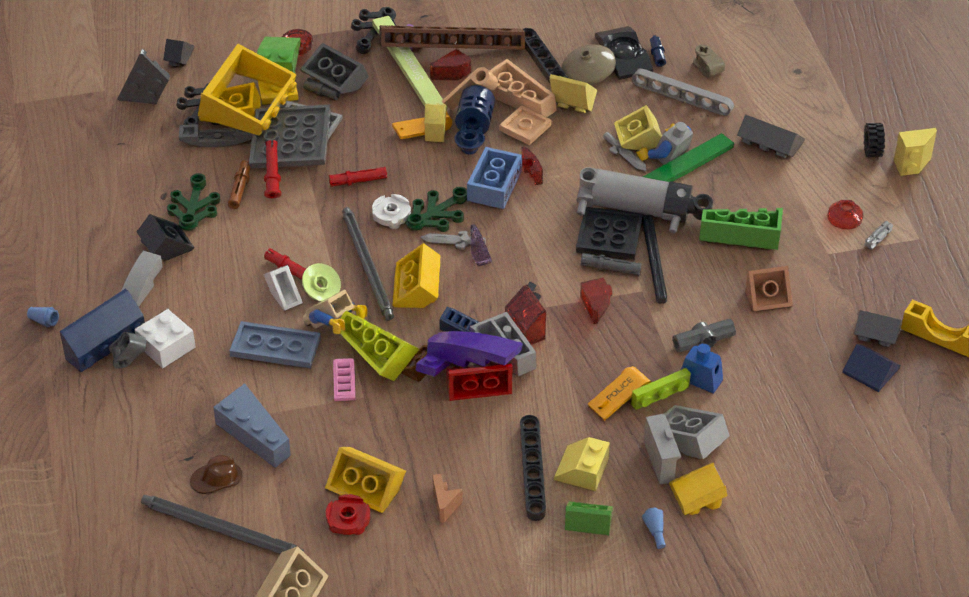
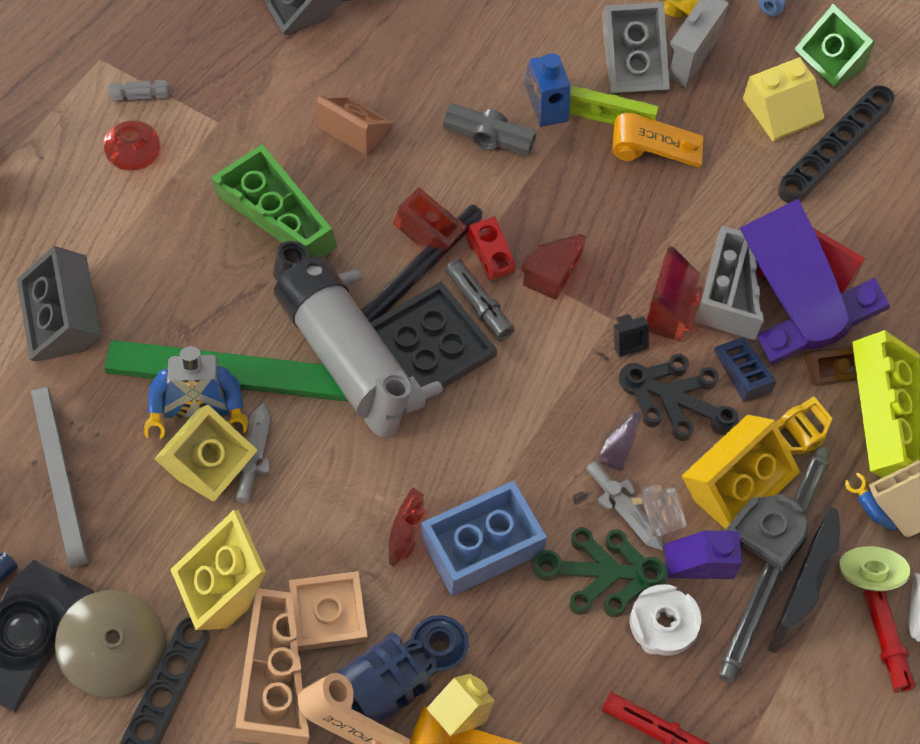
camera: 140 degrees left, 15 degrees up
none -> clear red slope [393,187,467,249]
none -> red leg [467,216,515,281]
none -> black plant [619,354,739,441]
none -> clear bracket [631,483,687,537]
none -> dark purple slope [664,530,742,579]
none -> dark grey tile [725,494,808,572]
none -> black slope [767,507,840,653]
none -> yellow piece [776,396,832,455]

